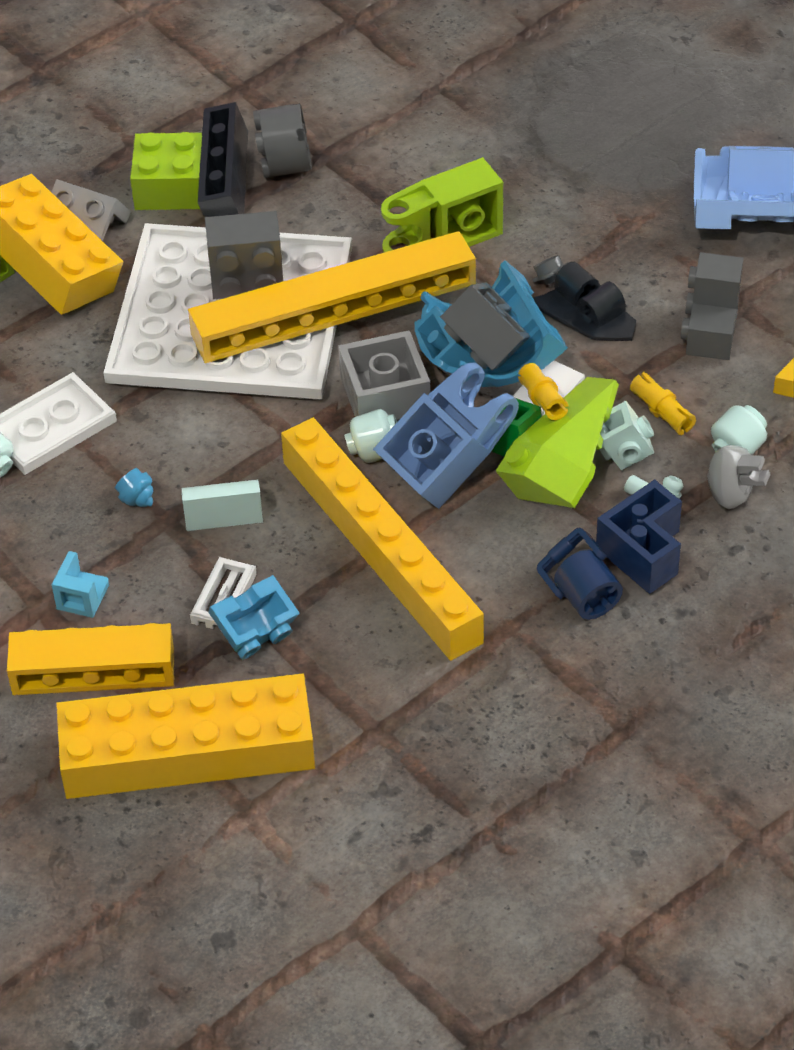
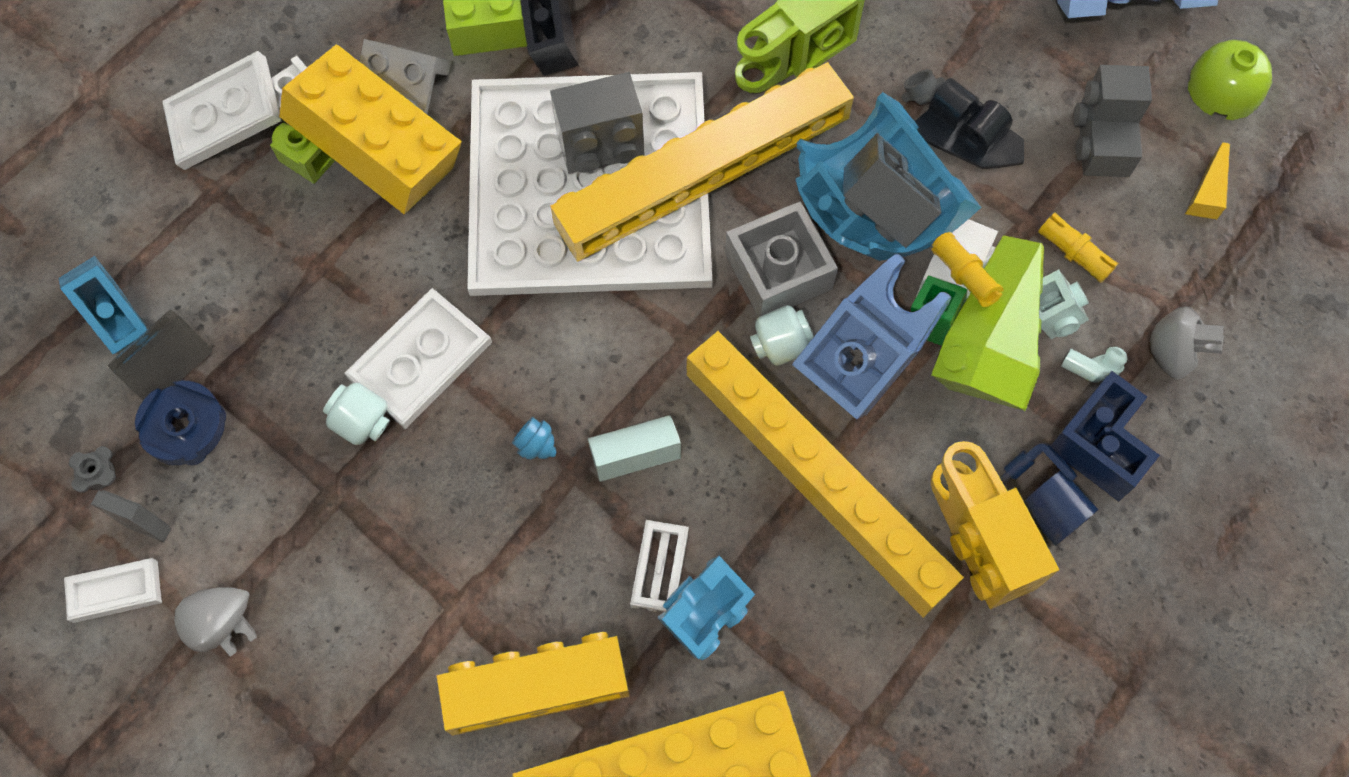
camera: 10 degrees left, 20 degrees up
medium azure panel [52,551,109,618] -> none
light aqua head [711,405,767,455] -> none
none -> yellow brick [931,441,1060,609]

